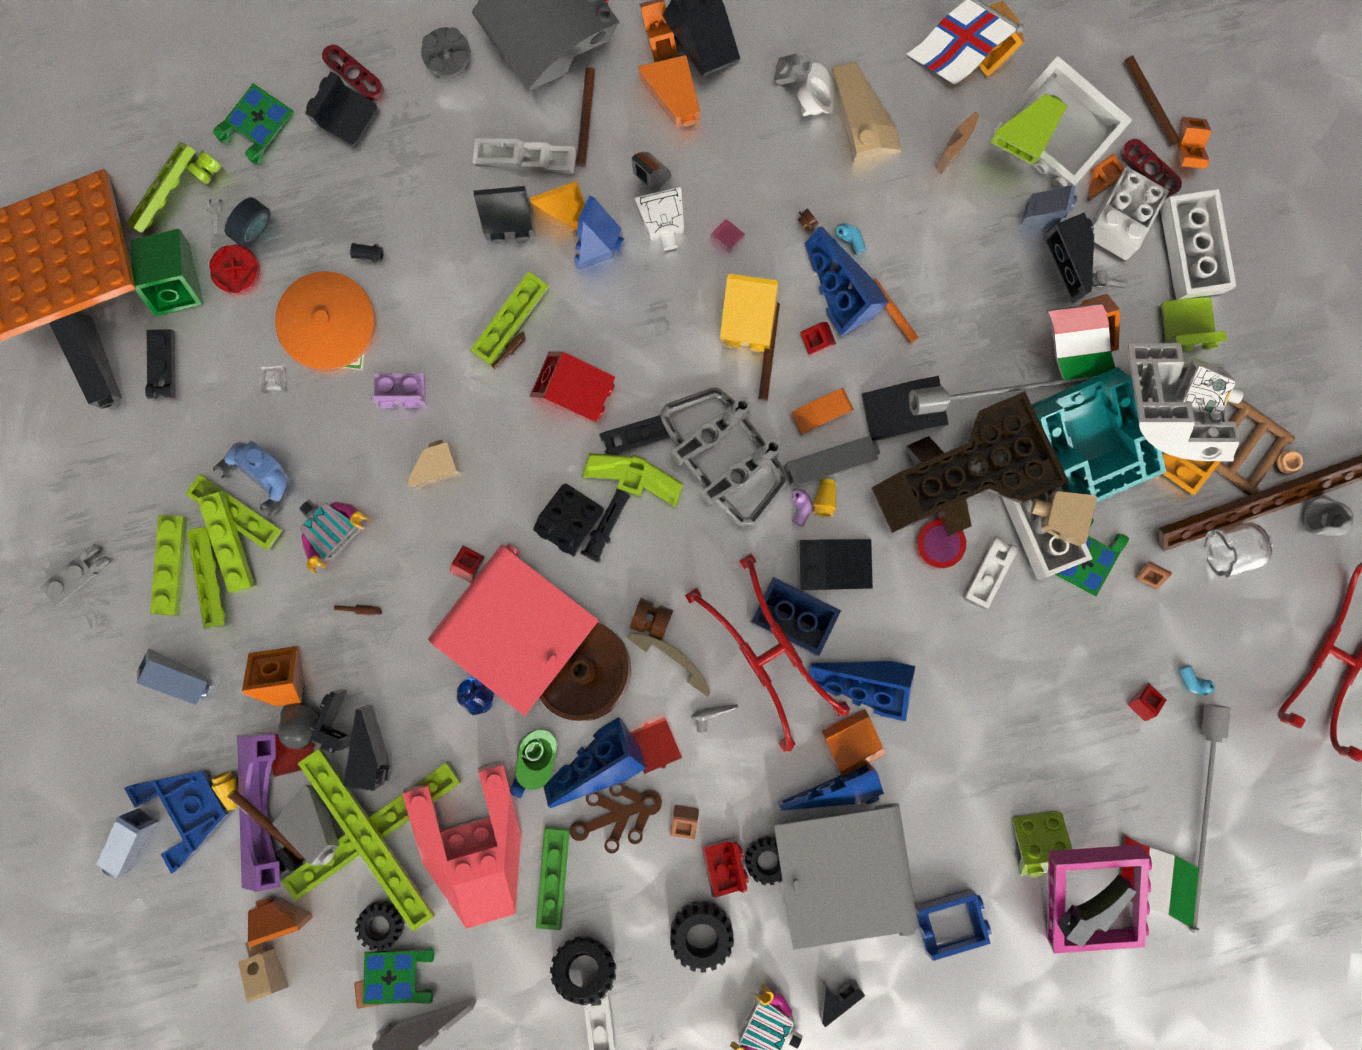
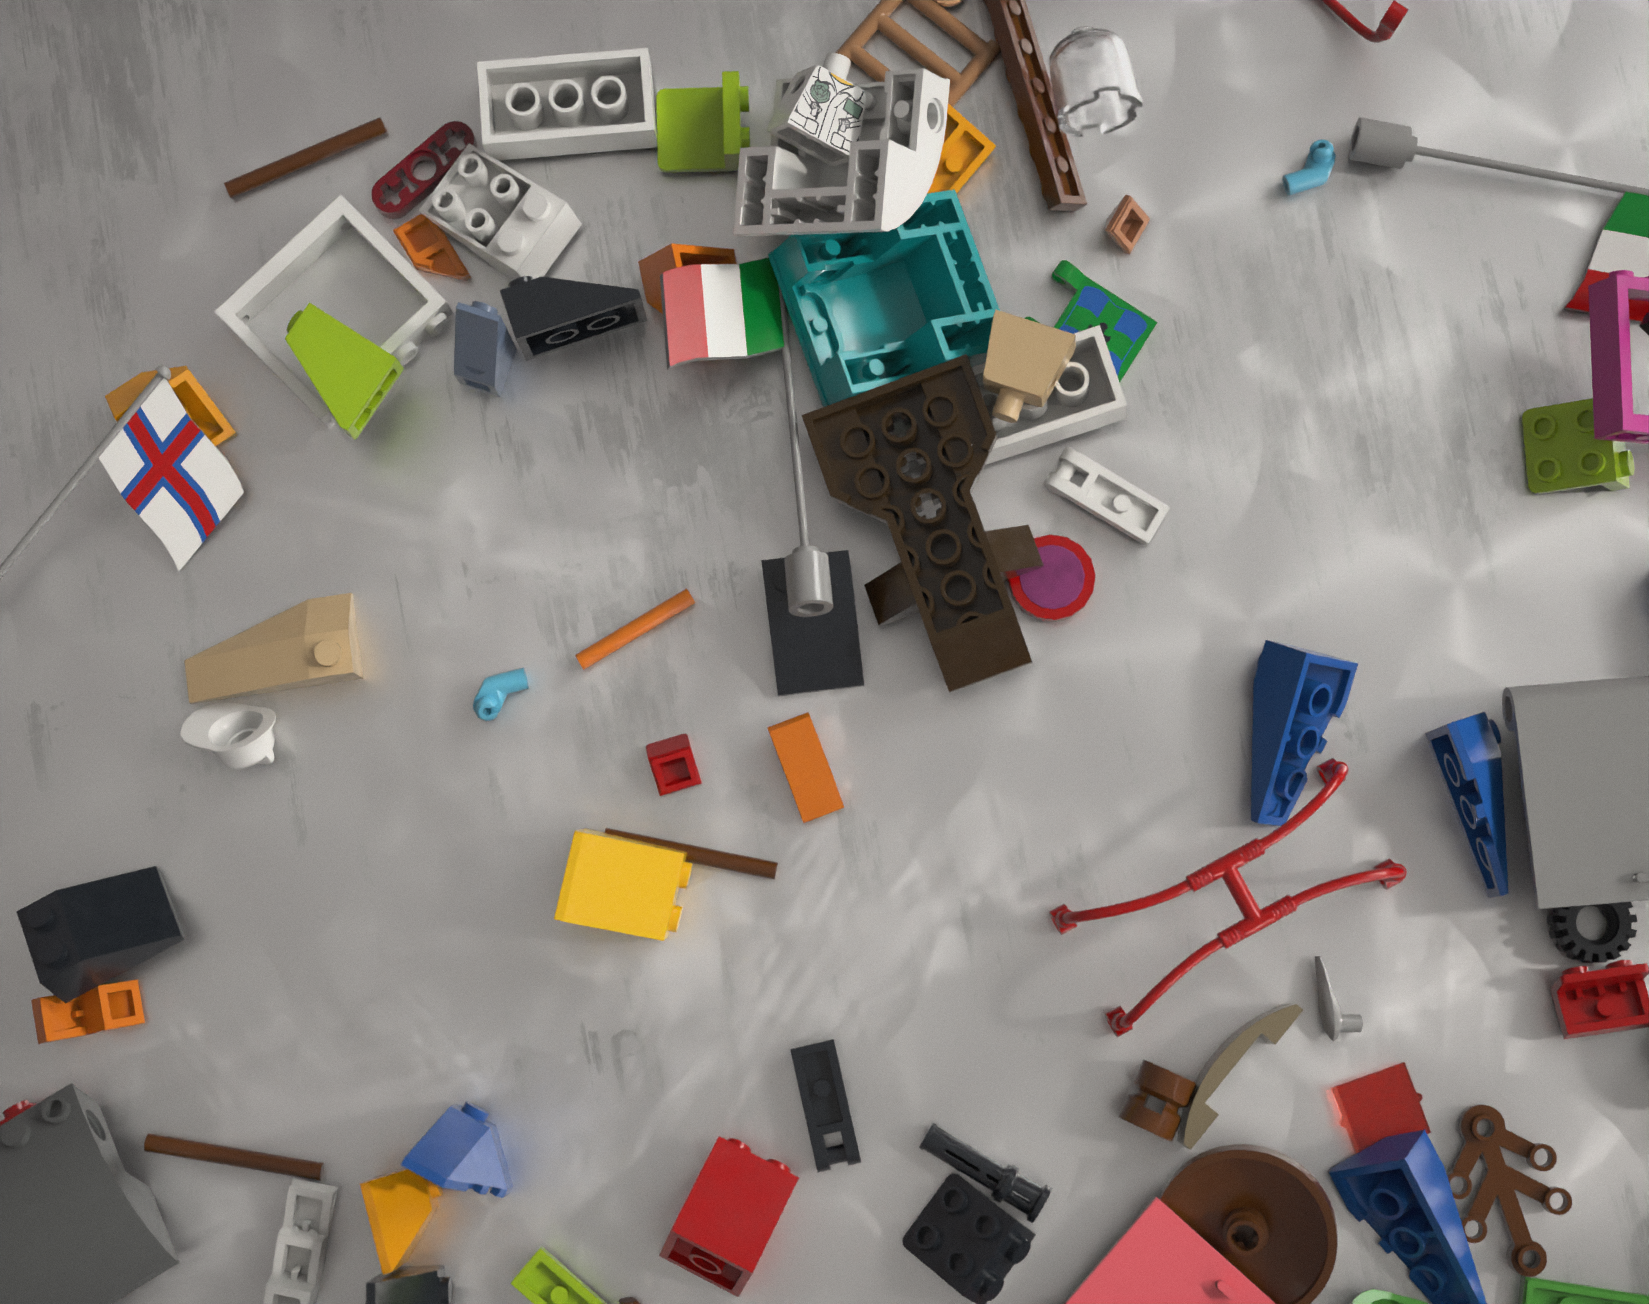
camera: 85 degrees left, 5 degrees down
lime plate [581,453,683,508] -> none
black slope [631,152,672,190] -> none
white torso [635,187,684,250] -> none
orange slope [638,55,700,127] -> none
light grey piece [661,387,787,527] -> none
nougat slope [670,805,699,839] -> none
clear pink slope [710,219,745,254] -> none
dark blue slope [749,577,841,656] -> none
light grey plate [774,54,813,85] -> none
dark grey slope [783,436,880,490] -> none
lavender arm [792,489,813,527] -> none
reddish brown plate [797,208,819,231] -> none
black slope [797,539,873,590] -> none
blue wedge [805,227,889,336] -> none
yellow cone [812,479,837,517] -> none
orange slope [822,709,886,777] -> none
medium nougat slope [935,112,979,174] -> none
light grey hand [1092,270,1128,287] -> none
red slope [1128,683,1167,721] -> none
orange slope [1177,116,1212,169] -> none

